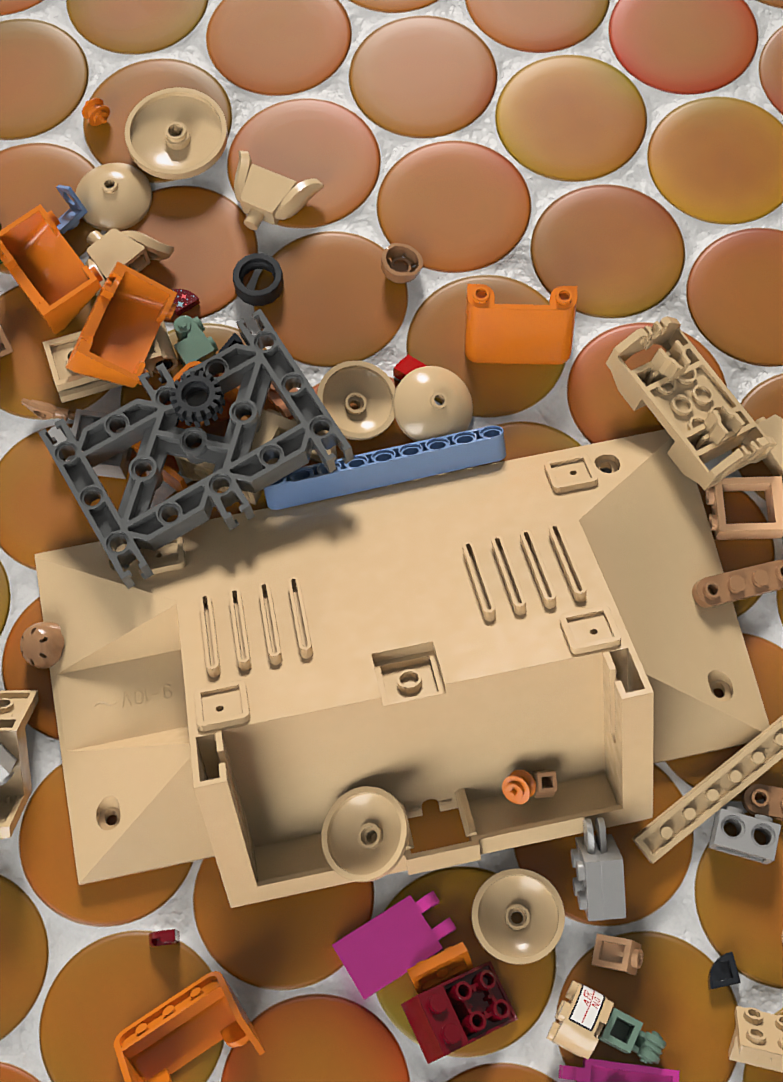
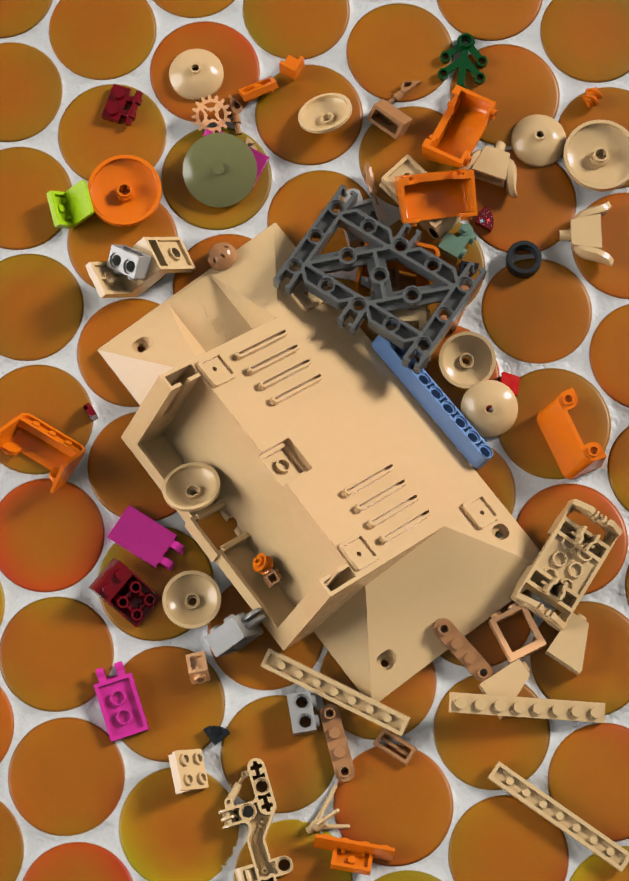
camera: 65 degrees right, 5 degrees up
medium blue bracket [56,185,88,234] -> none
black tyre [170,371,225,427] -> none
medium nougat helmet [381,243,423,284] -> none
orange plate [407,941,474,994] -> none
tan brick [546,981,614,1060] -> none
sand green brick [598,1008,667,1064] -> none

